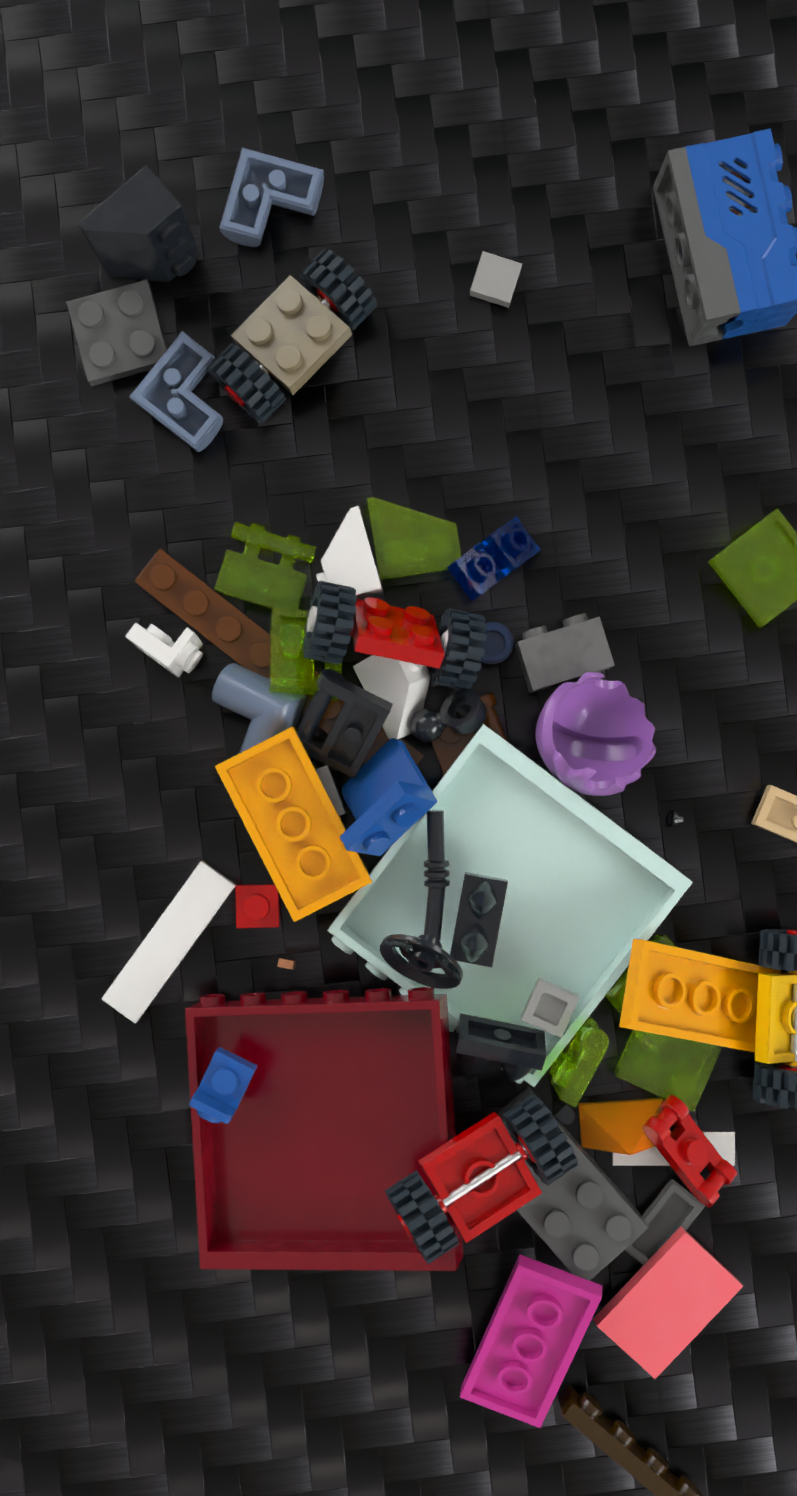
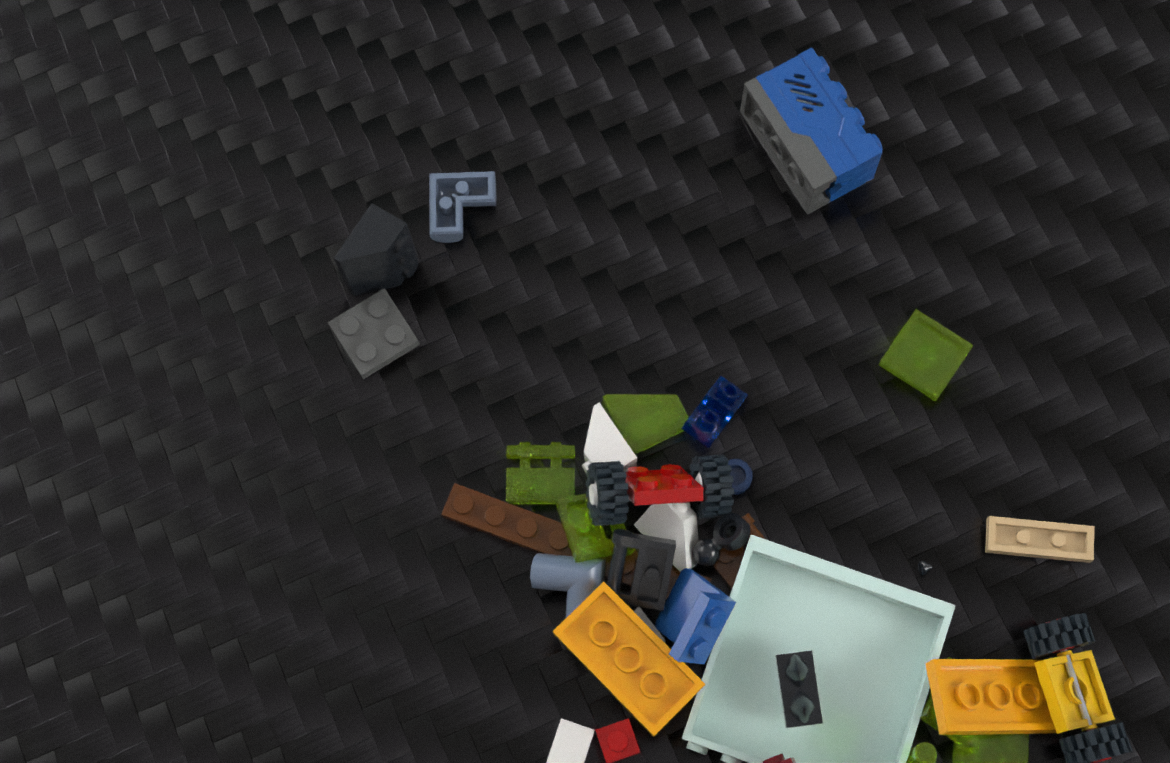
camera: 15 degrees left, 15 degrees down
white bracket [125,622,203,678] -> none
sand blue brick [129,331,223,452] -> none
plate [207,248,378,424] -> none
black dish [380,810,463,989] -> none
light grey tile [470,251,522,308] -> none
flat silver brick [515,613,615,693] -> none
light grey plate [521,977,580,1038] -> none
medium lavender piece [535,672,656,796] -> none

